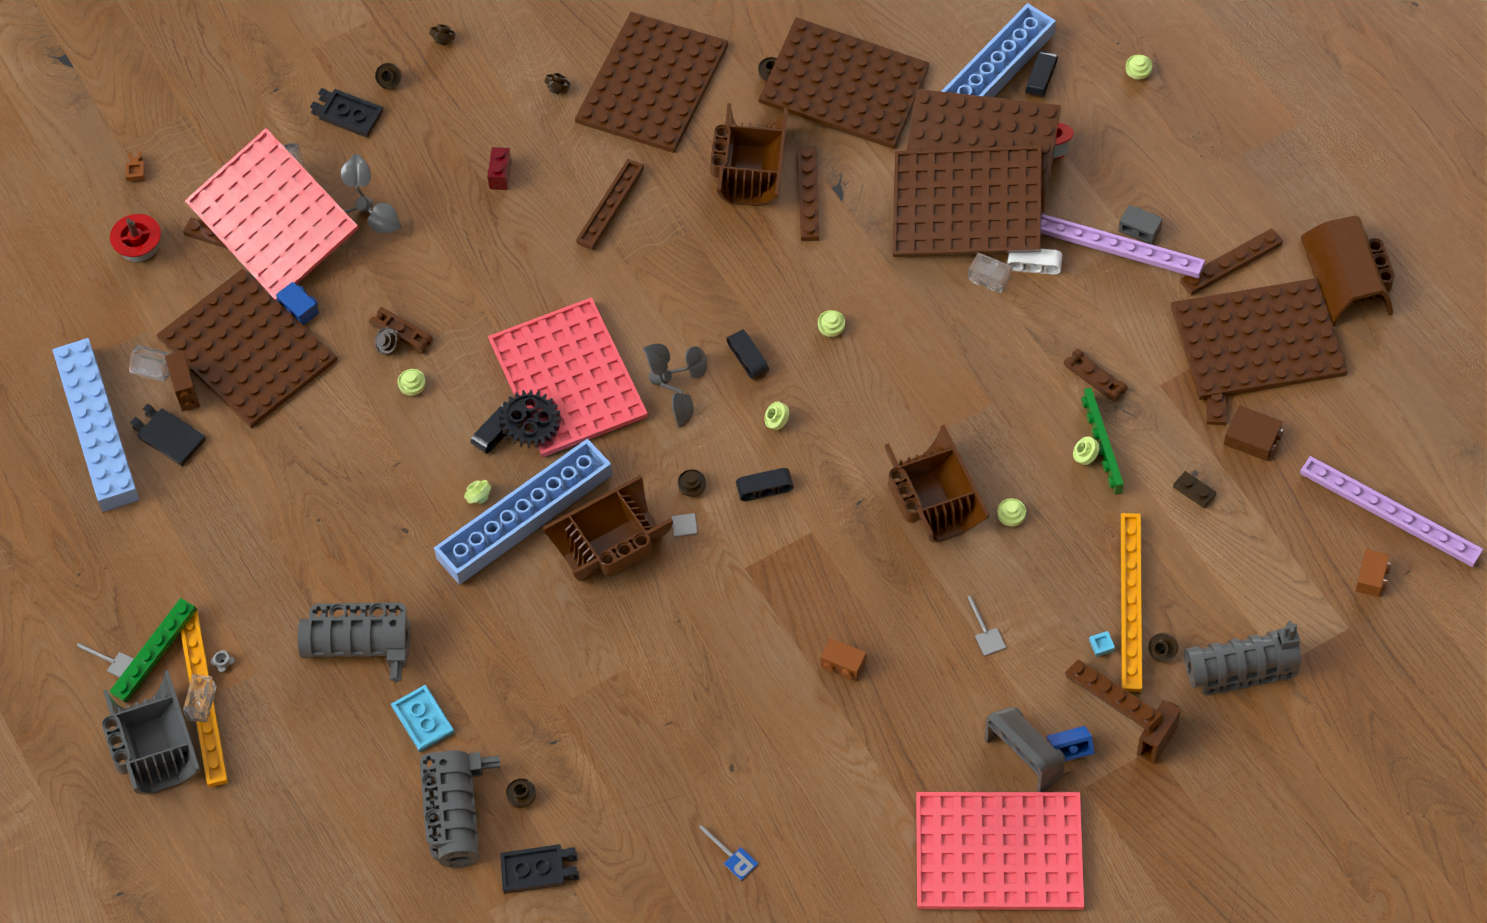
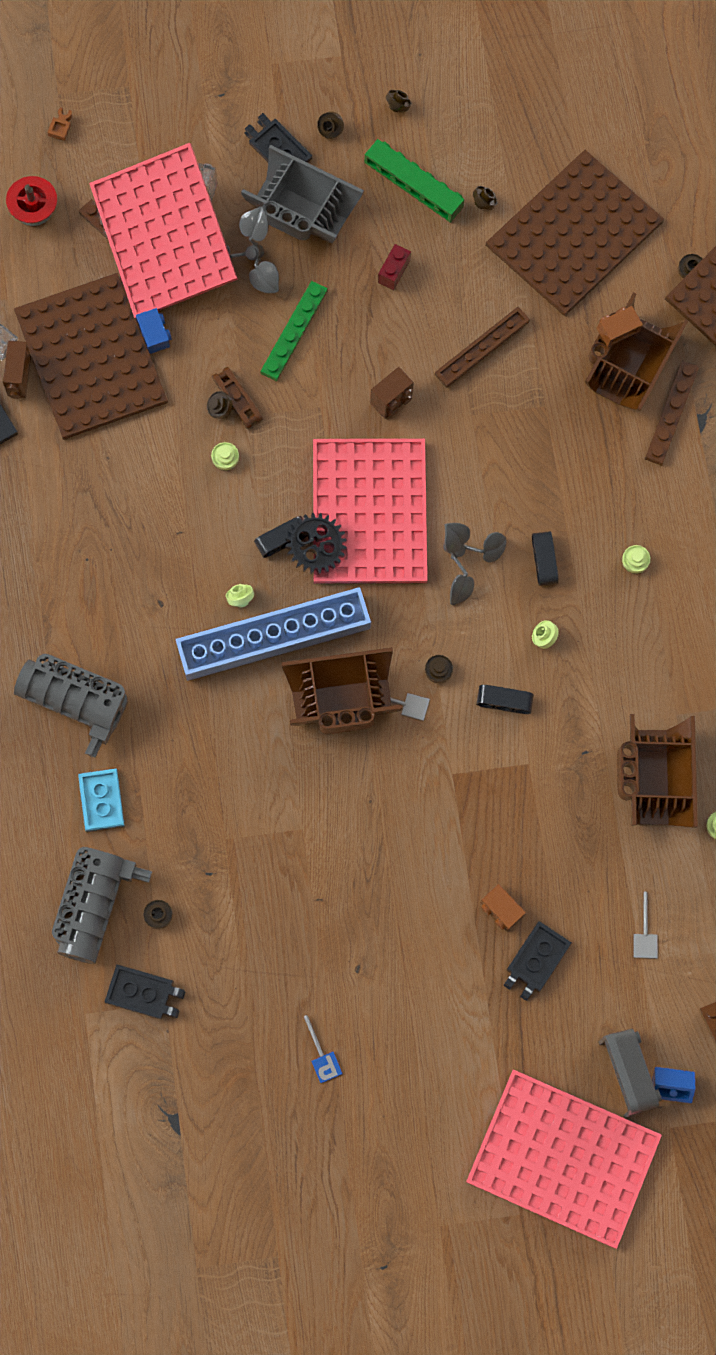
camera: 15 degrees right, 15 degrees up
none -> dark grey panel [241,145,364,244]
none -> green plate [260,281,328,382]
none -> green brick [364,139,464,223]
none -> reddish brown brick [370,367,414,419]
none -> black tile [503,921,572,1001]
none -> dark orange brick [597,306,643,347]

